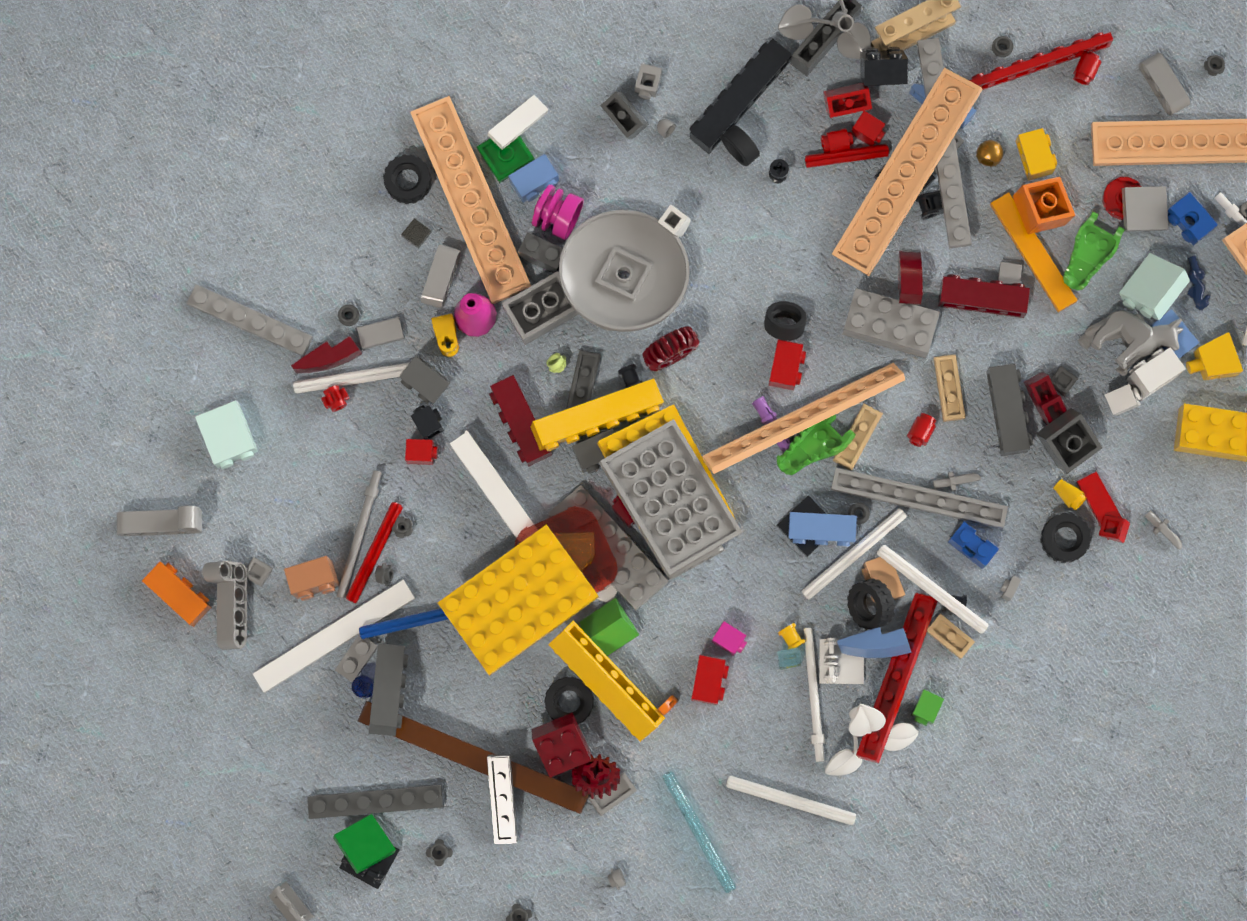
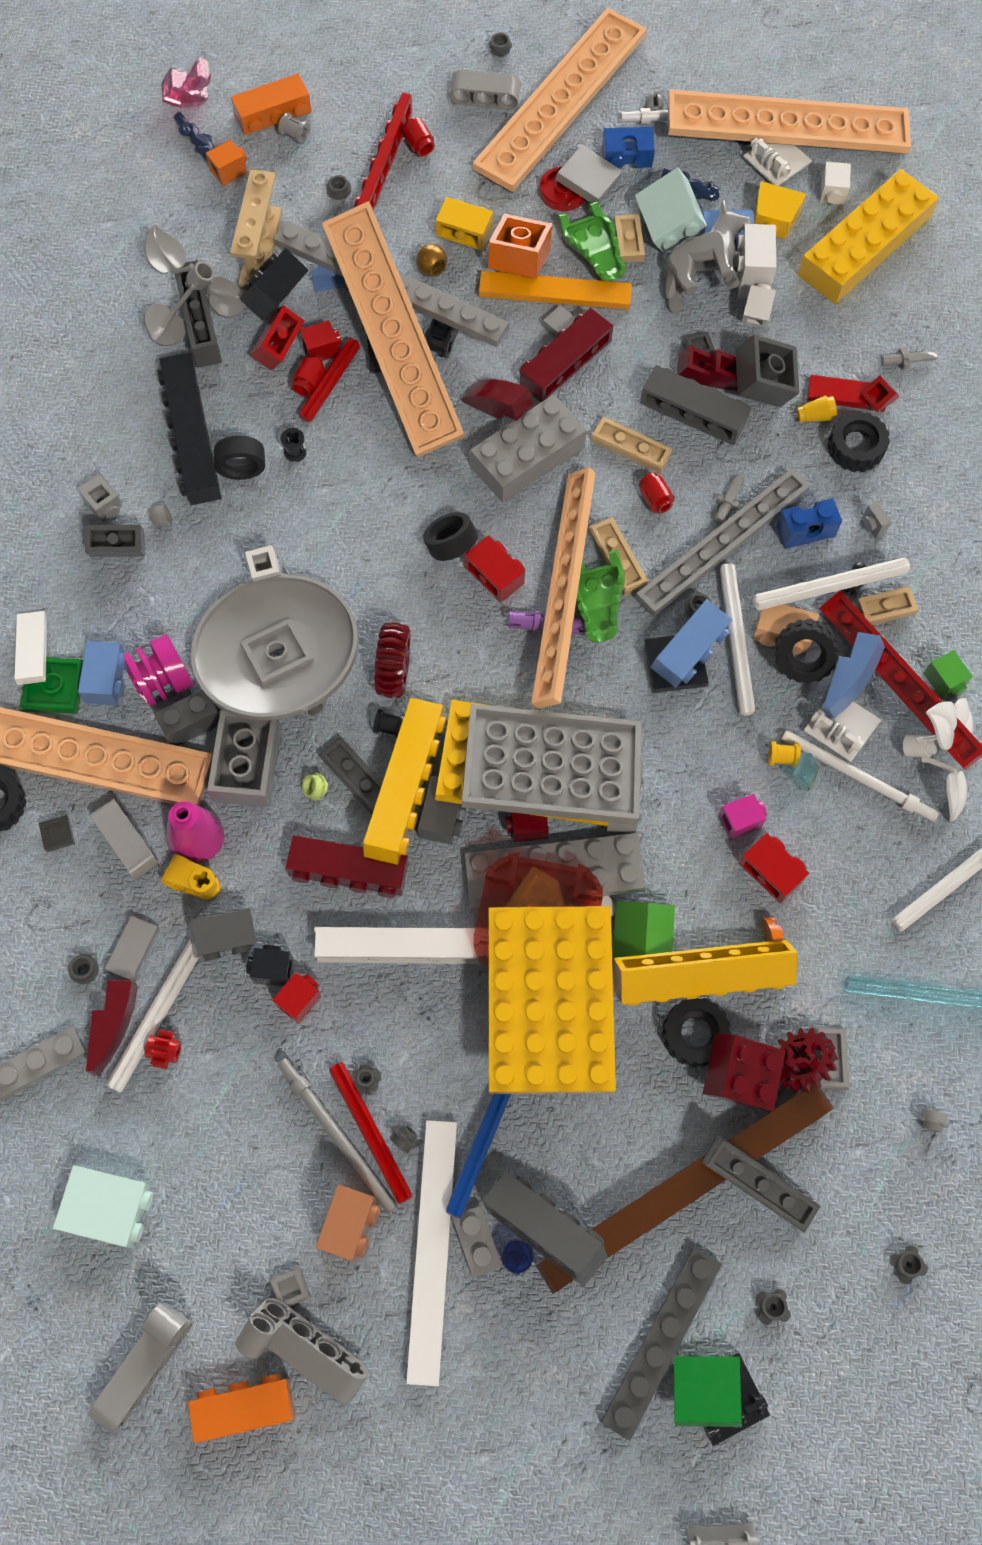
camera: 60 degrees left, 10 degrees down
none -> tan plate [614,214,645,263]

